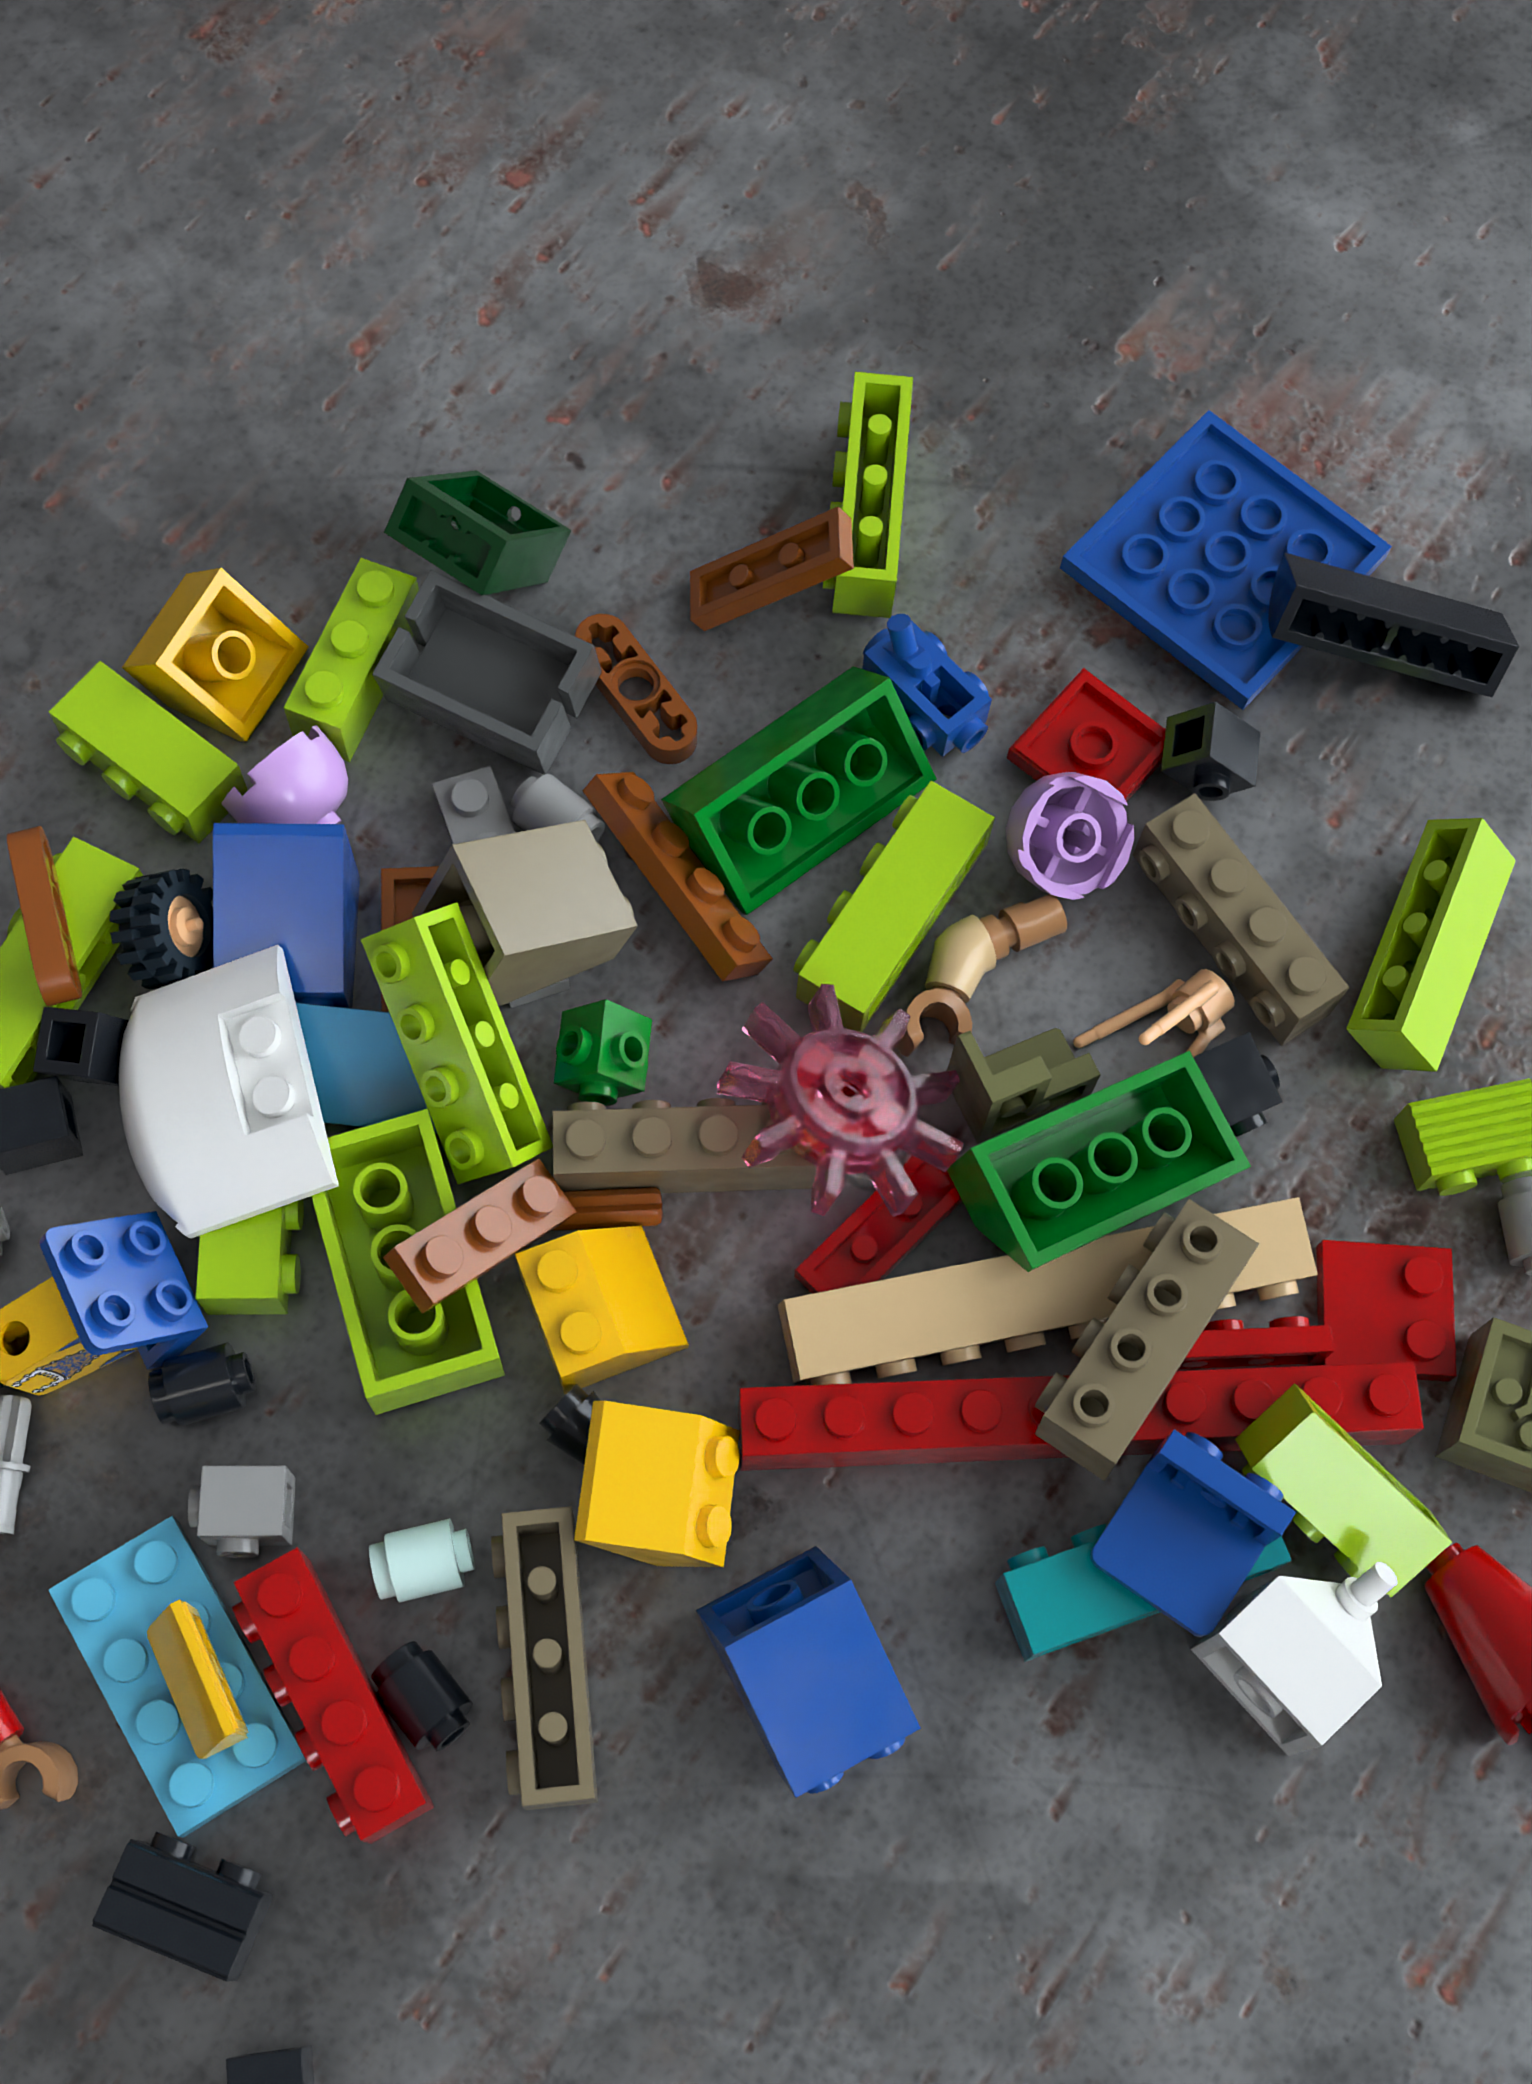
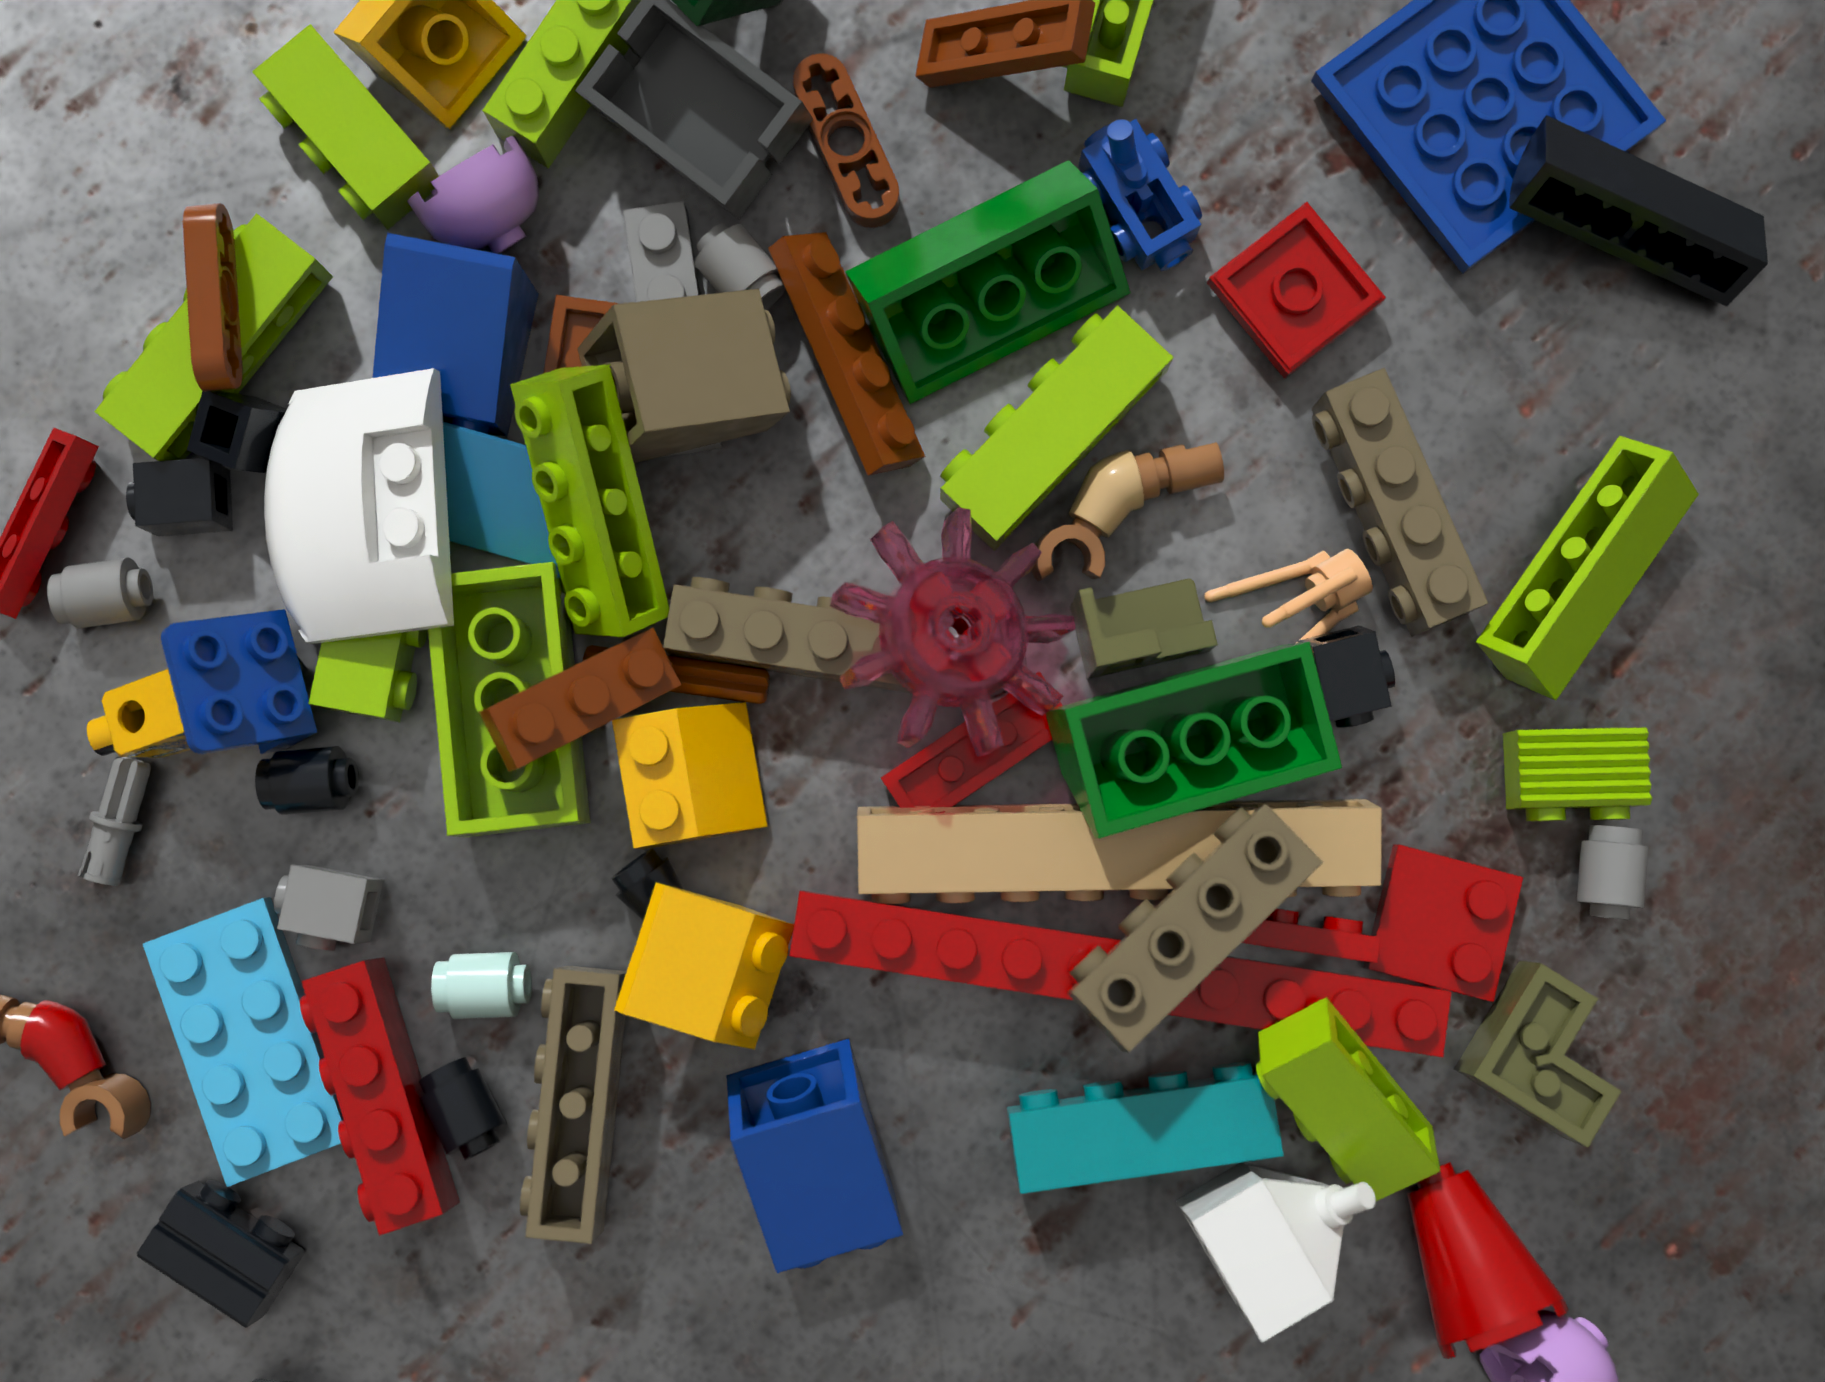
camera: 20 degrees right, 15 degrees up
black wheel [110,869,214,989] -> none
yellow slope [147,1599,249,1759] -> none
green brick [553,999,652,1106] -> none
lavender cylinder [1006,772,1135,900] -> none
blue bracket [1090,1429,1296,1637] -> none
black brick [1161,701,1261,801] -> none

